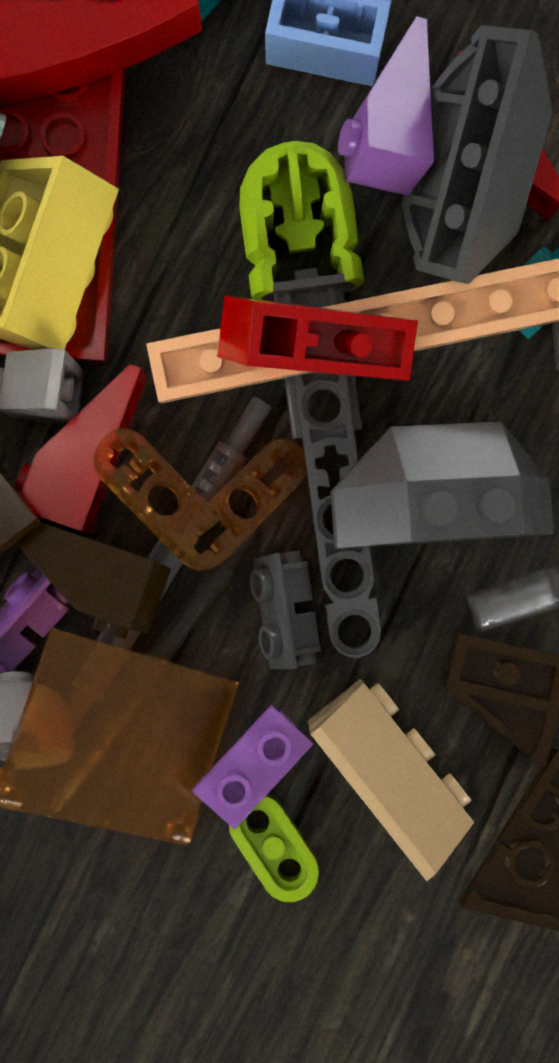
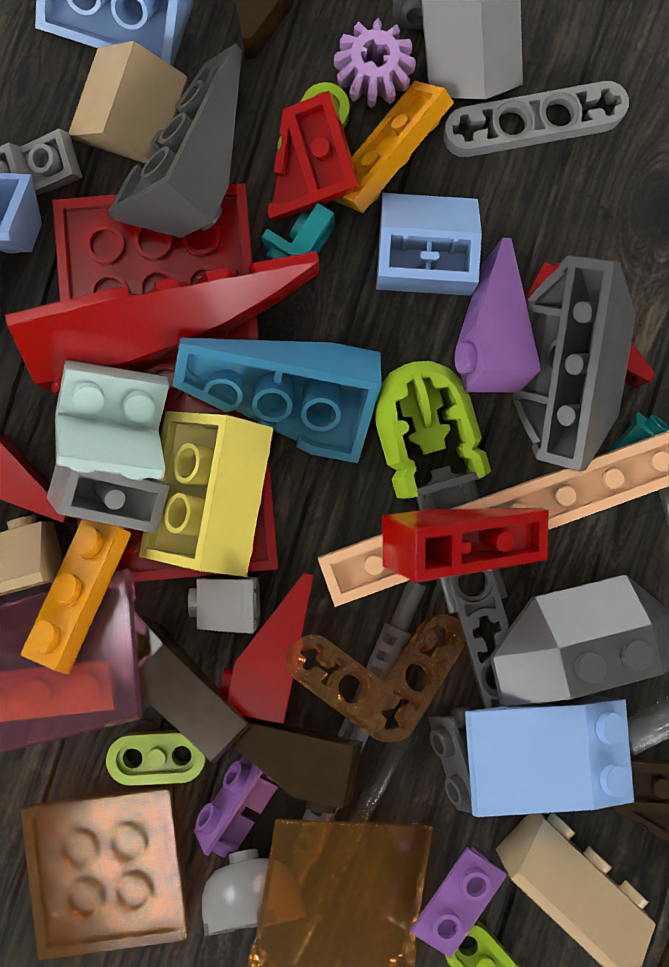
camera: 10 degrees left, 0 degrees up
none -> dark azure wedge [173,338,382,463]
none -> light blue slope [465,695,634,817]

